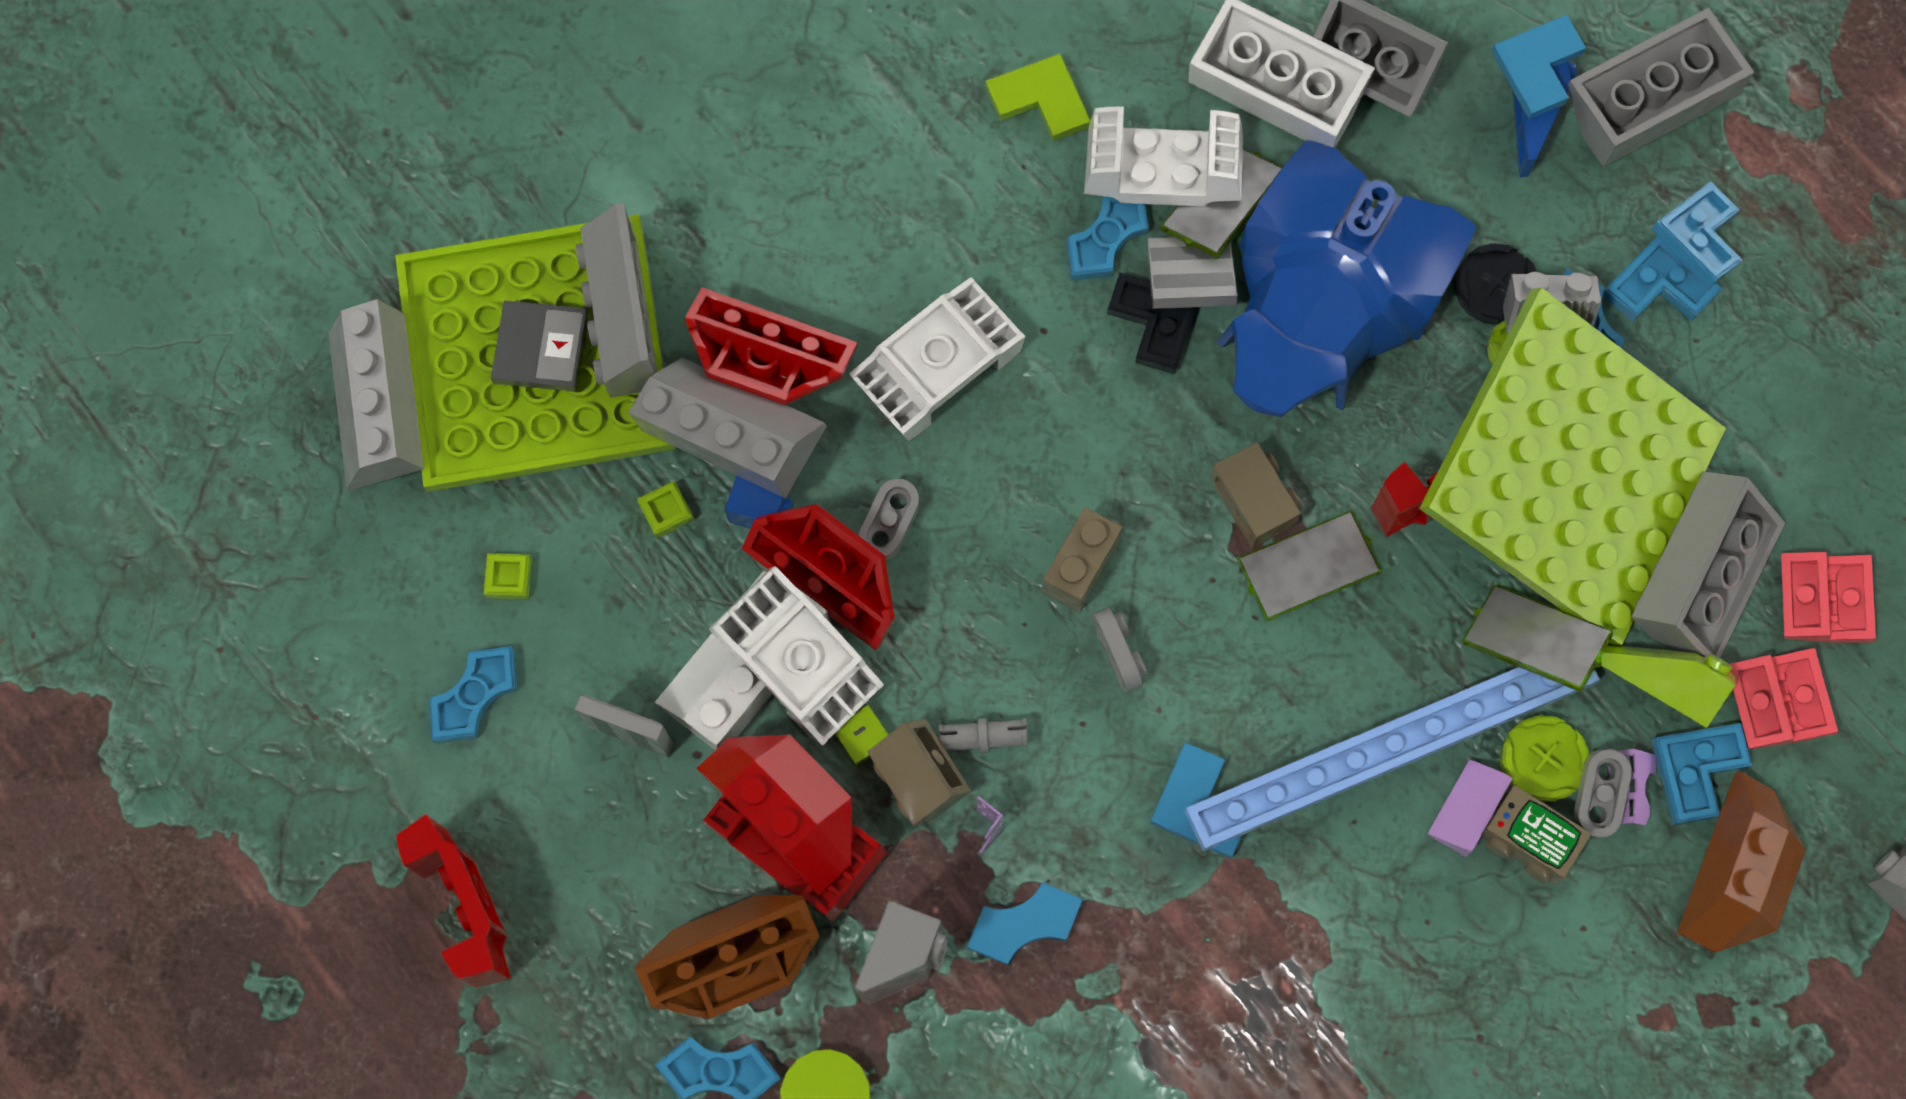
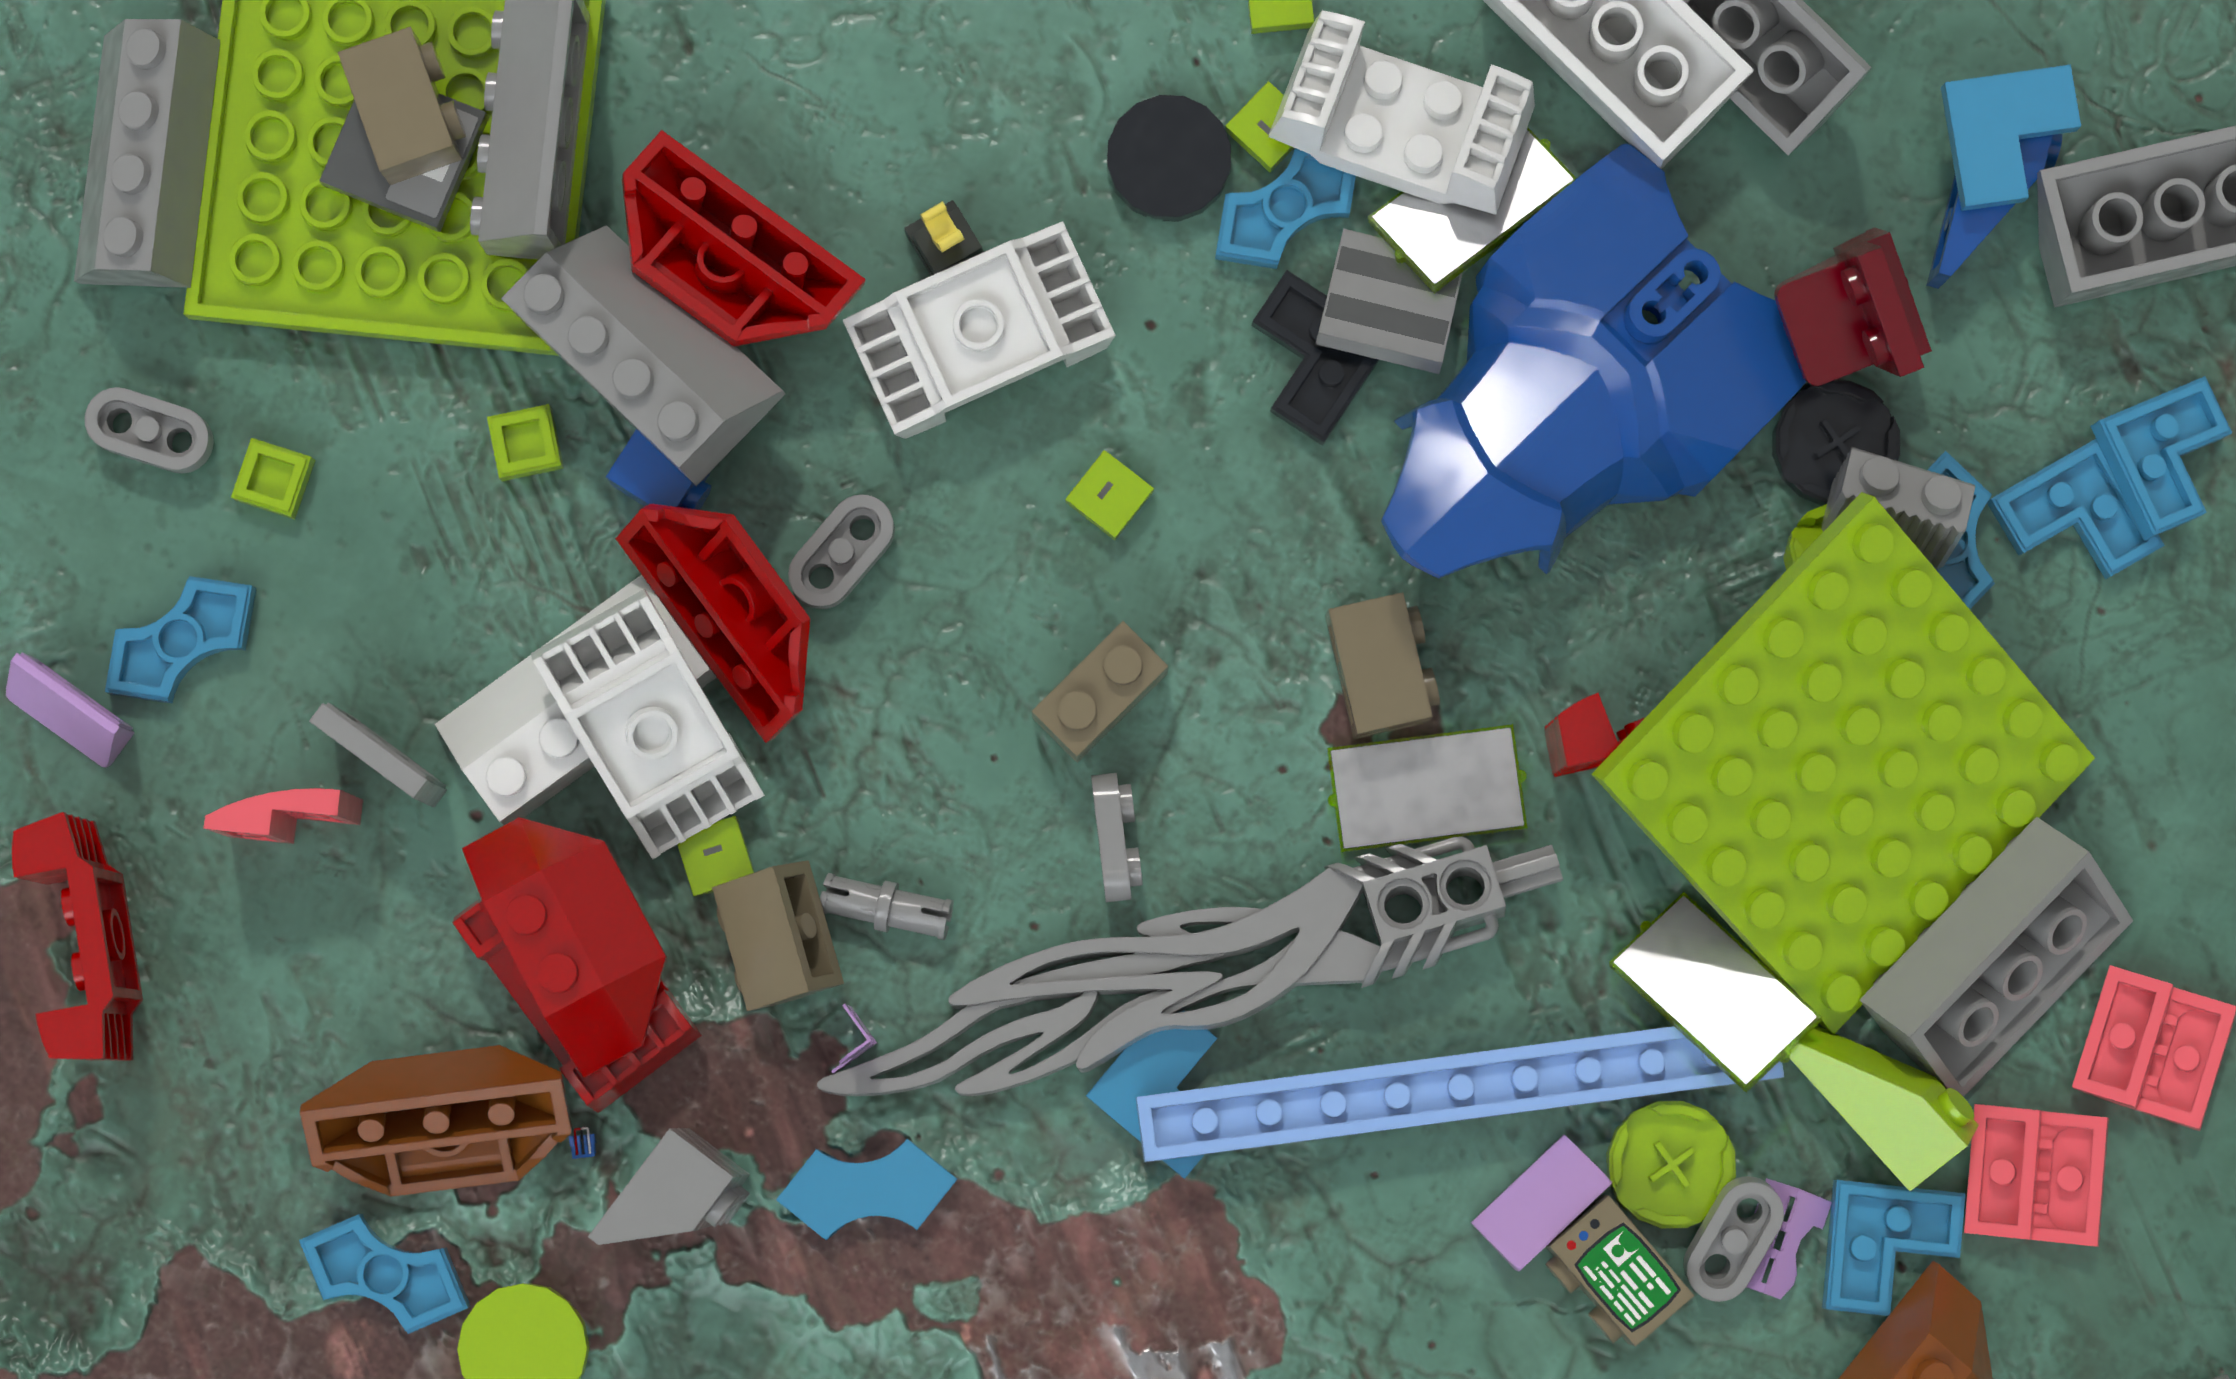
camera: 10 degrees right, 10 degrees up
none -> lavender slope [6,653,134,768]
none -> light grey plate [85,387,214,474]
none -> coral slope [204,788,363,844]
none -> dark tan brick [338,26,466,185]
none -> blue piece [569,1127,596,1159]
none -> light grey piece [817,837,1563,1096]
none -> pearl dark grey piece [904,200,984,276]
none -> lime tile [1065,450,1154,540]
none -> black tile [1107,95,1231,222]
none -> lime tile [1225,81,1294,173]
none -> dark red piece [1774,227,1932,386]

